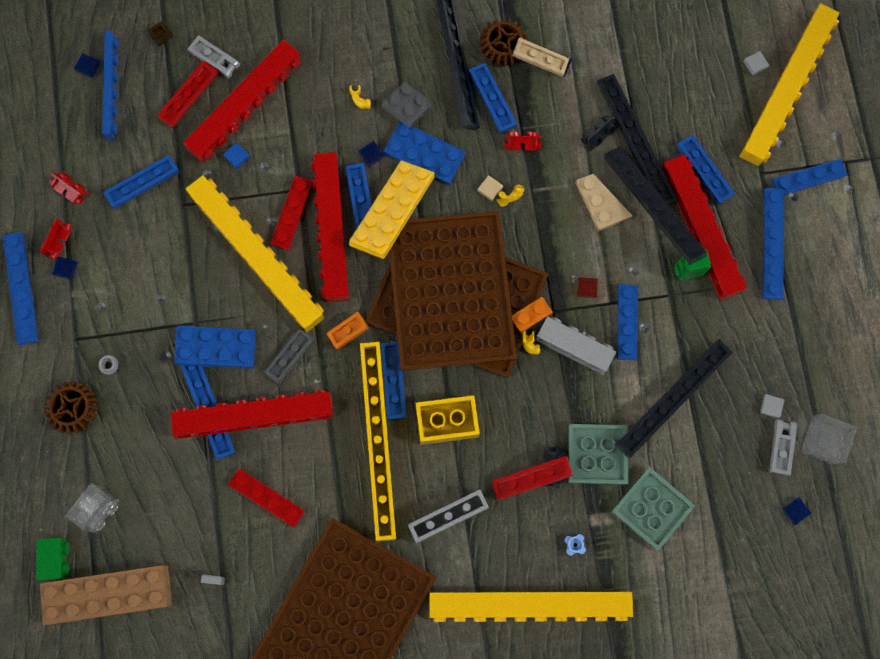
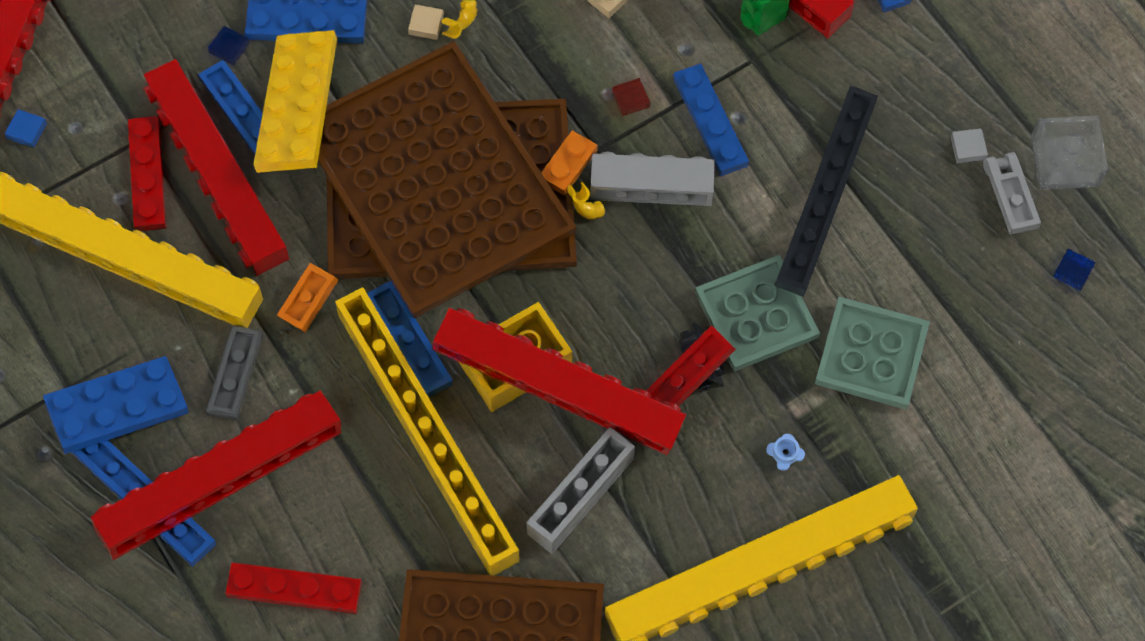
camera: 20 degrees left, 10 degrees down
none -> red brick [432,307,687,456]

